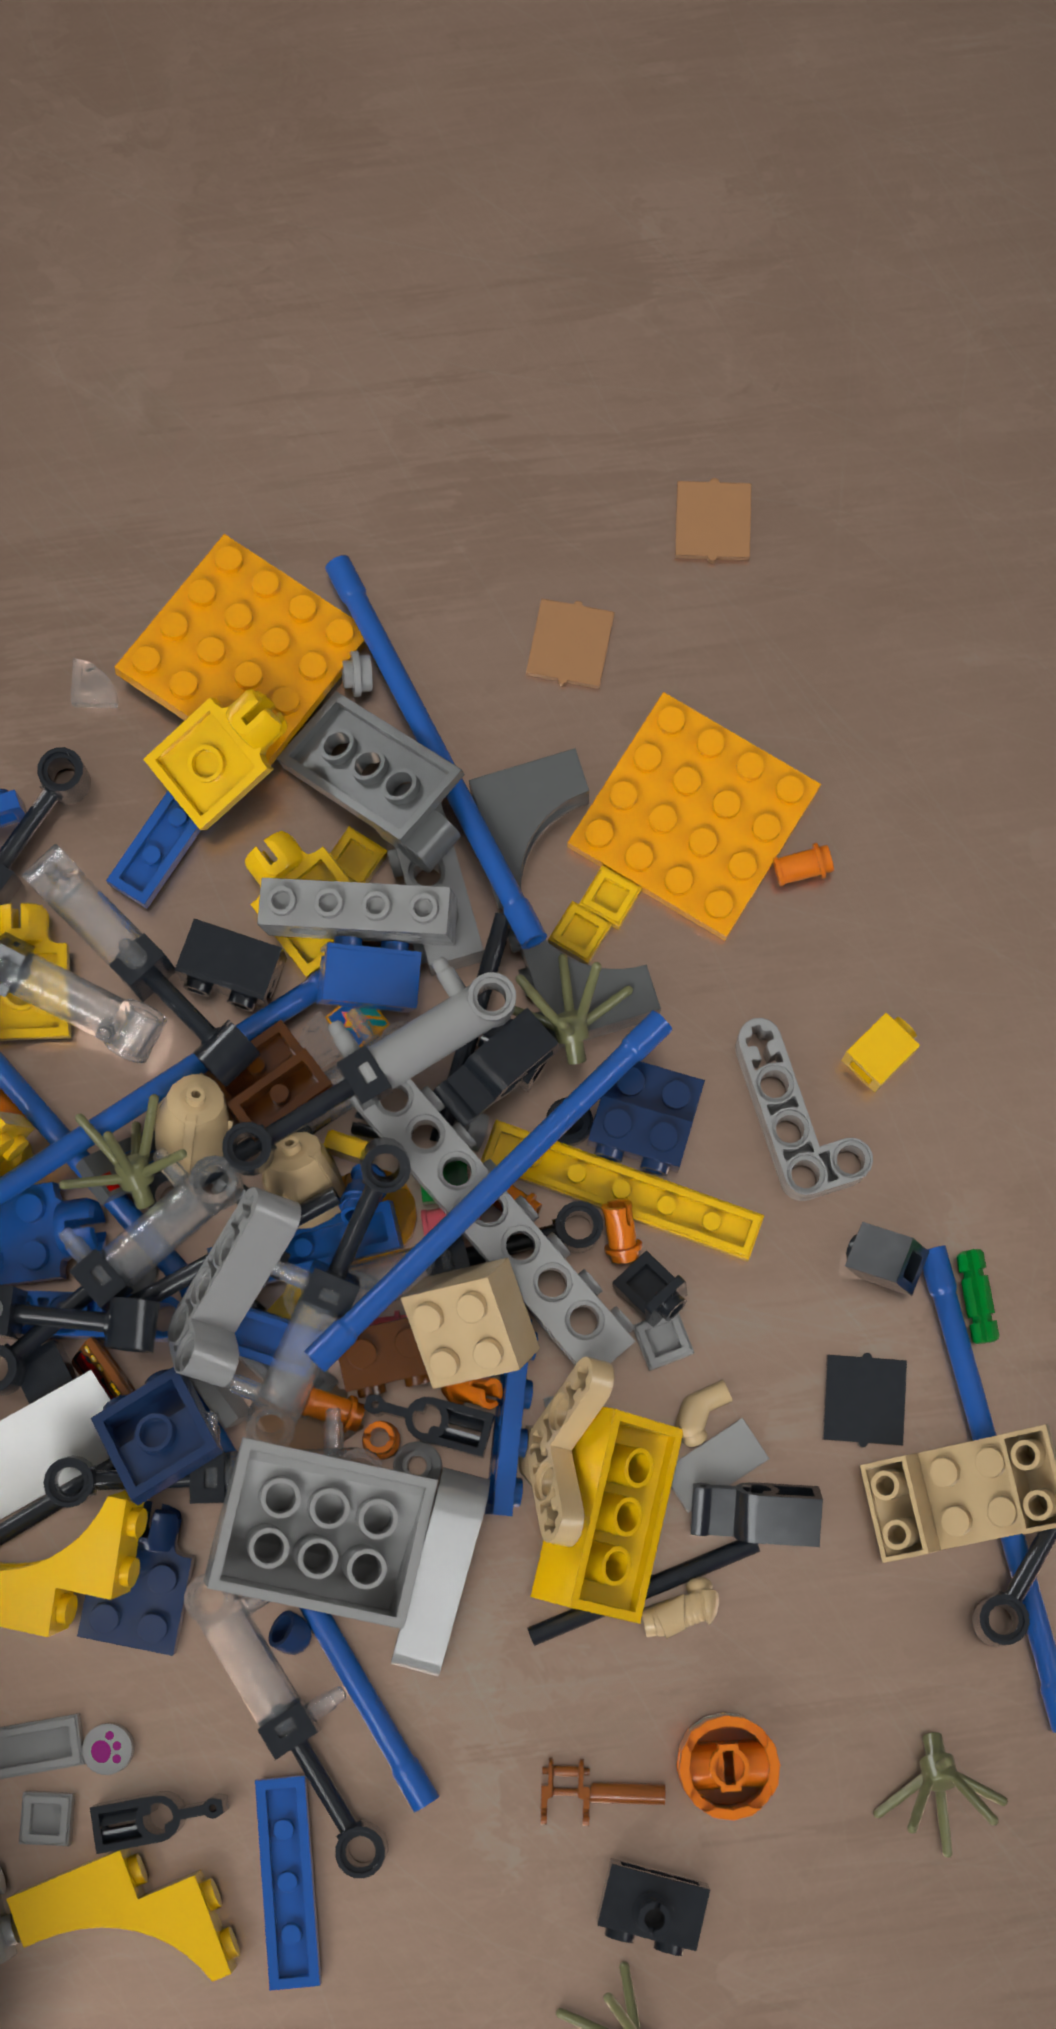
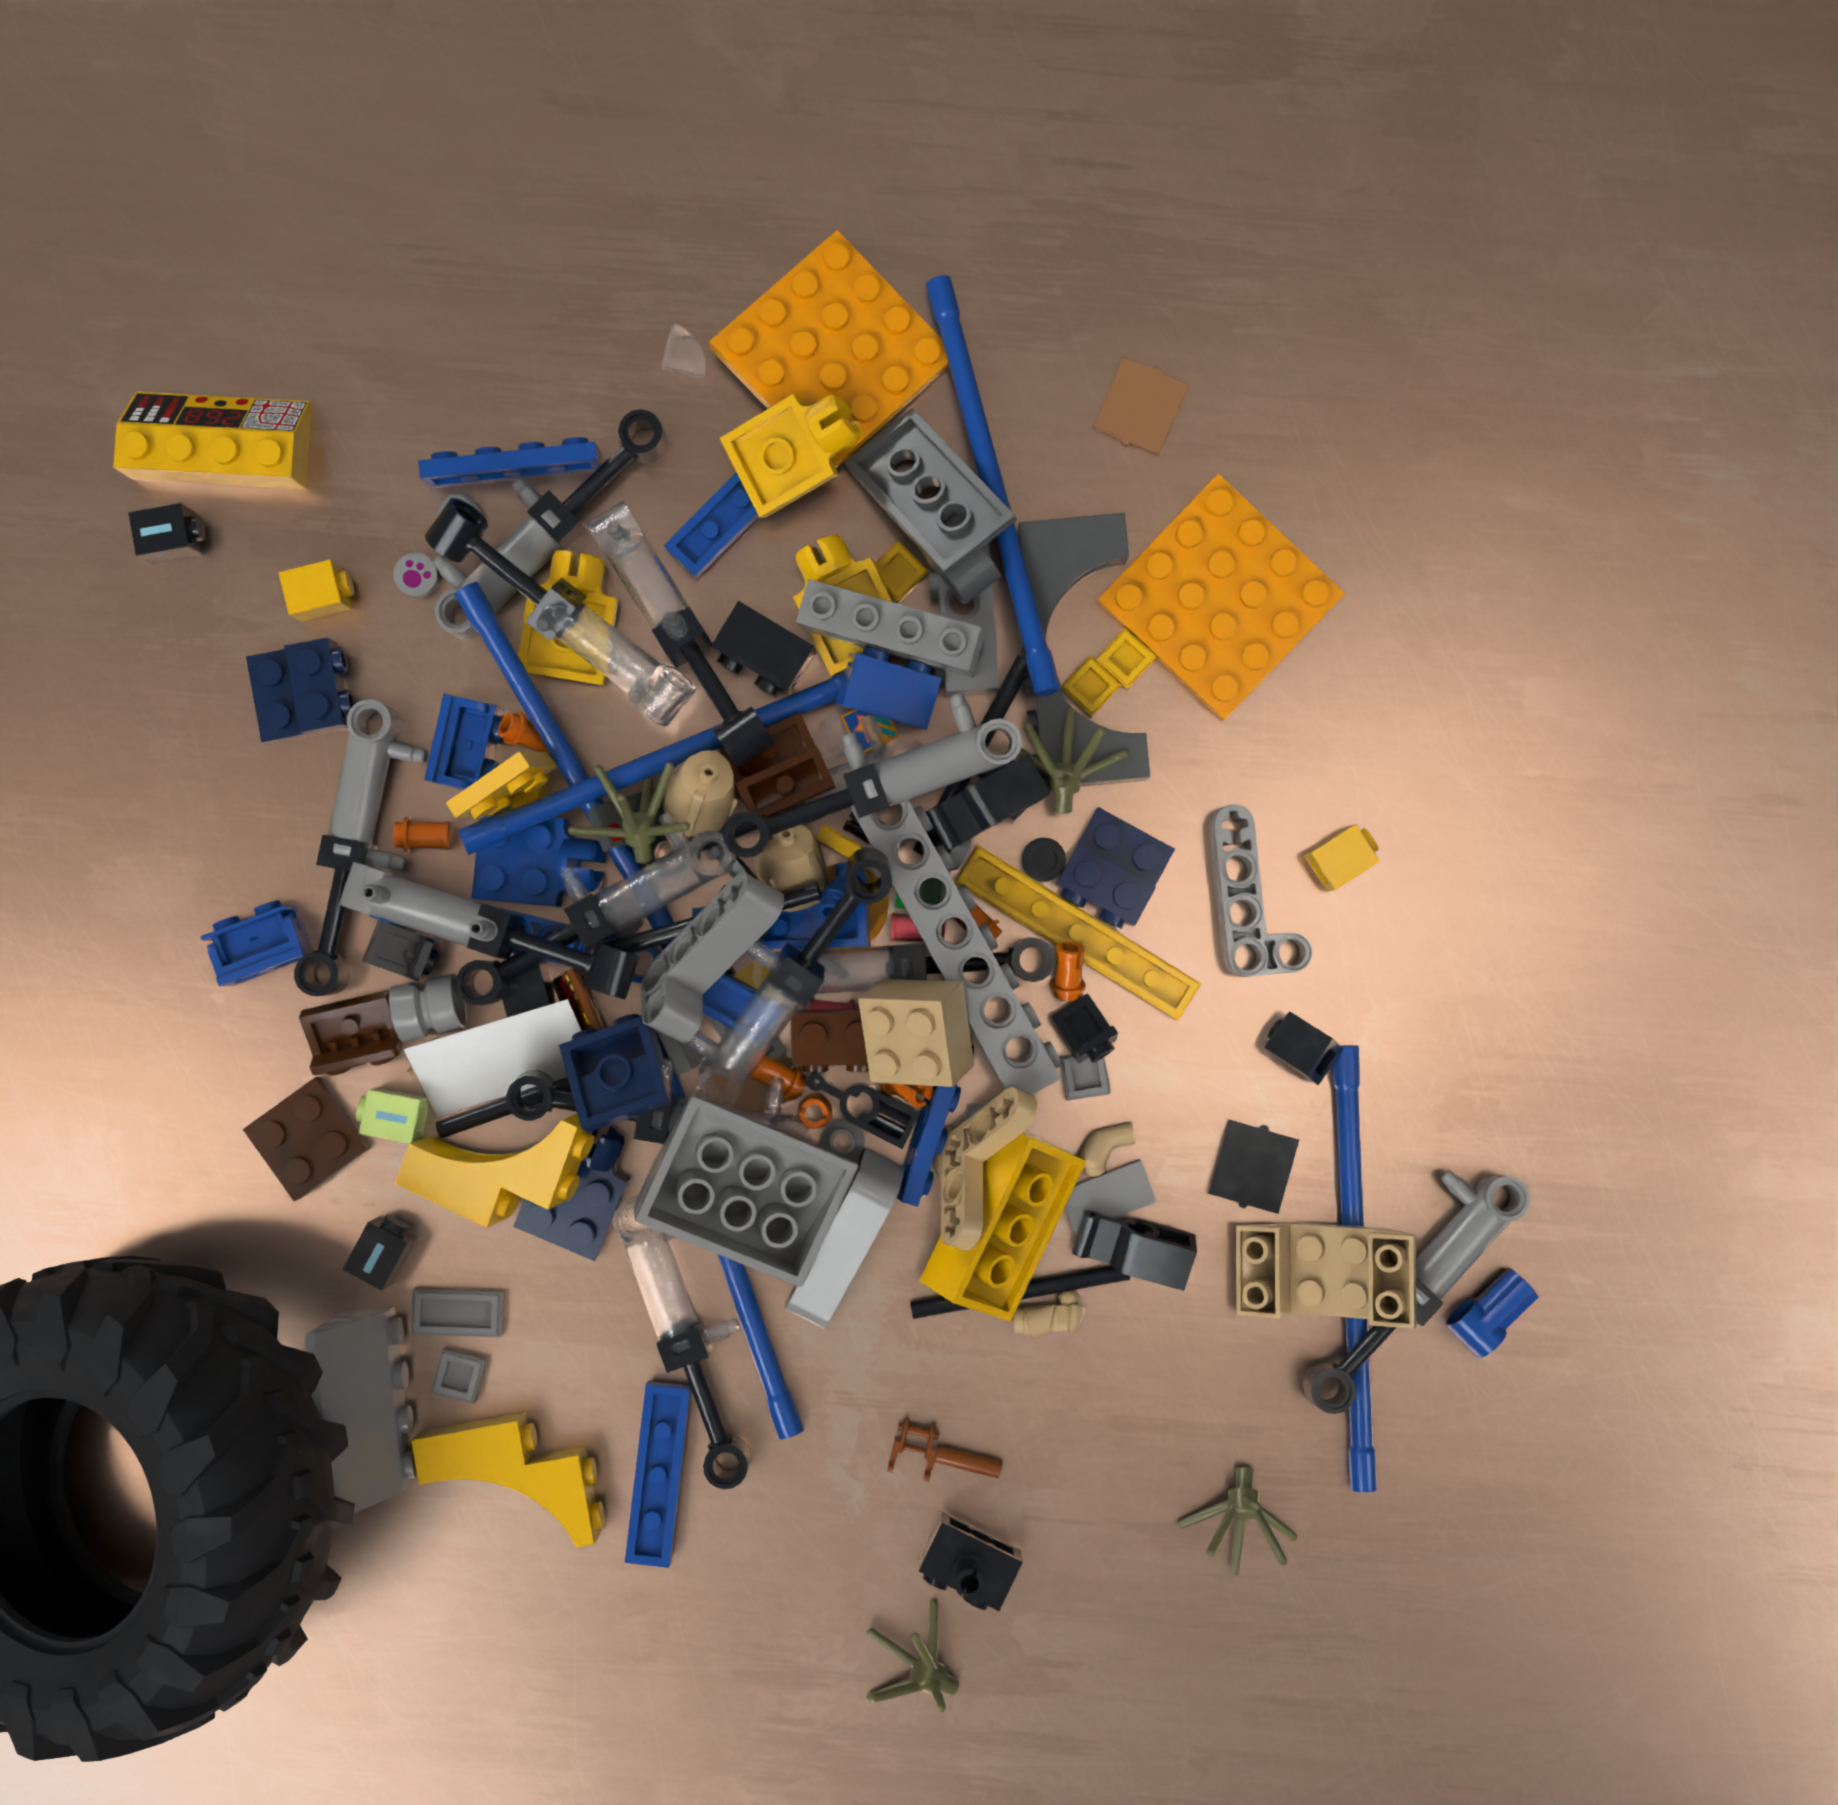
camera: 10 degrees right, 10 degrees up
light grey tile [82,1723,134,1775] -> none
black piece [90,1791,229,1854] -> none
dark blue hinge [268,1610,312,1655] -> none
blue piece [304,1010,673,1373] -> none
light grey plate [342,651,373,697] -> none
medium nougat piece [675,478,752,564] -> none
orange brick [676,1712,780,1821] -> none
orange pin [773,842,834,886] -> none
green axle [957,1249,1000,1344] -> none

